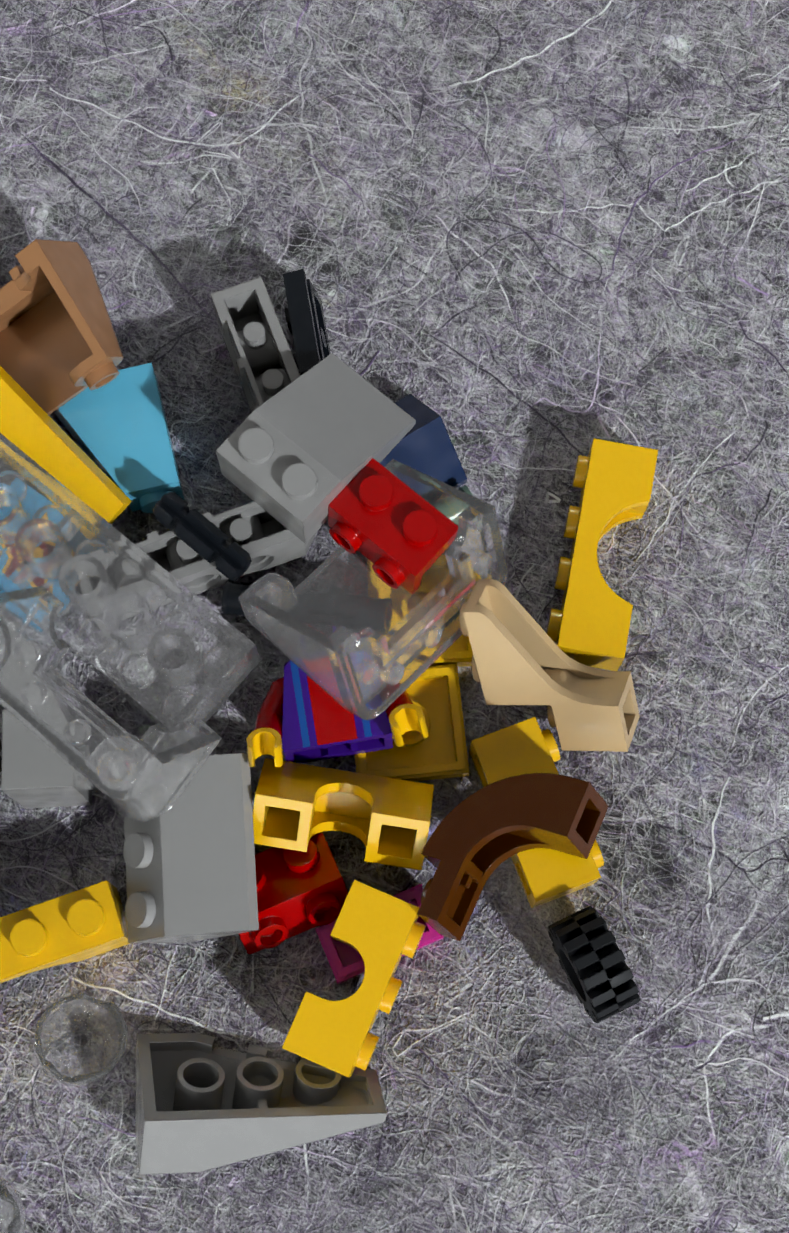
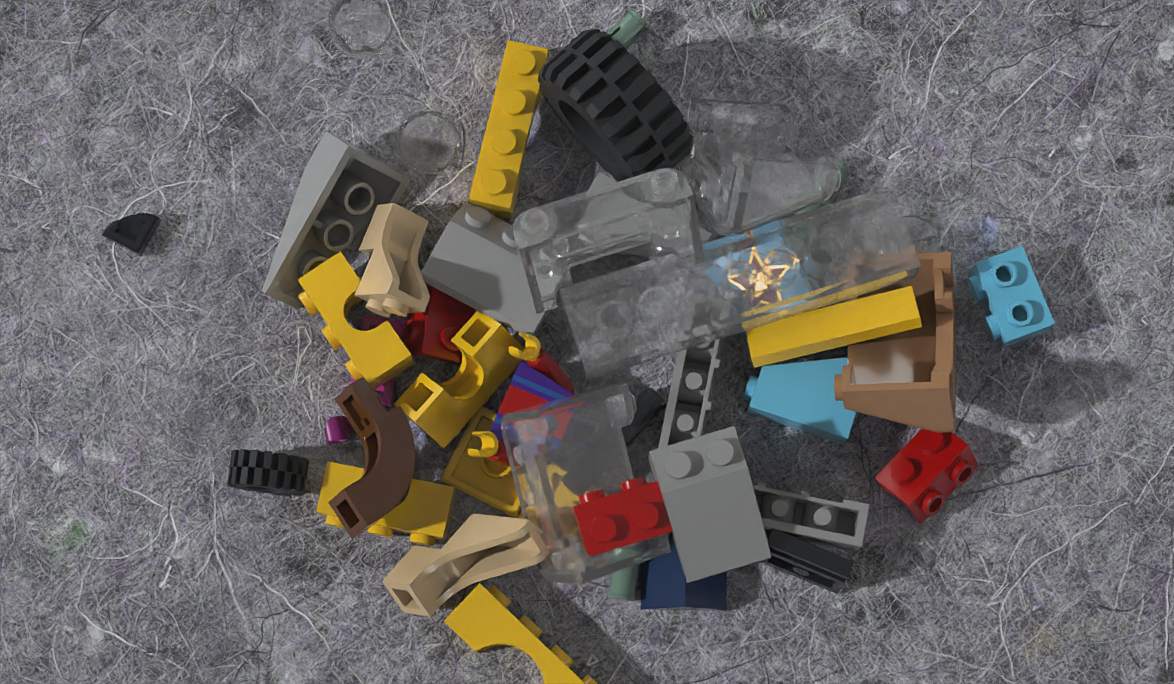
camera: 125 degrees right, 5 degrees up
black axle [153,491,252,581] -> none
none -> magenta hand [324,416,352,445]
none -> tan arch [355,203,430,317]
none -> red bracket [874,429,978,524]

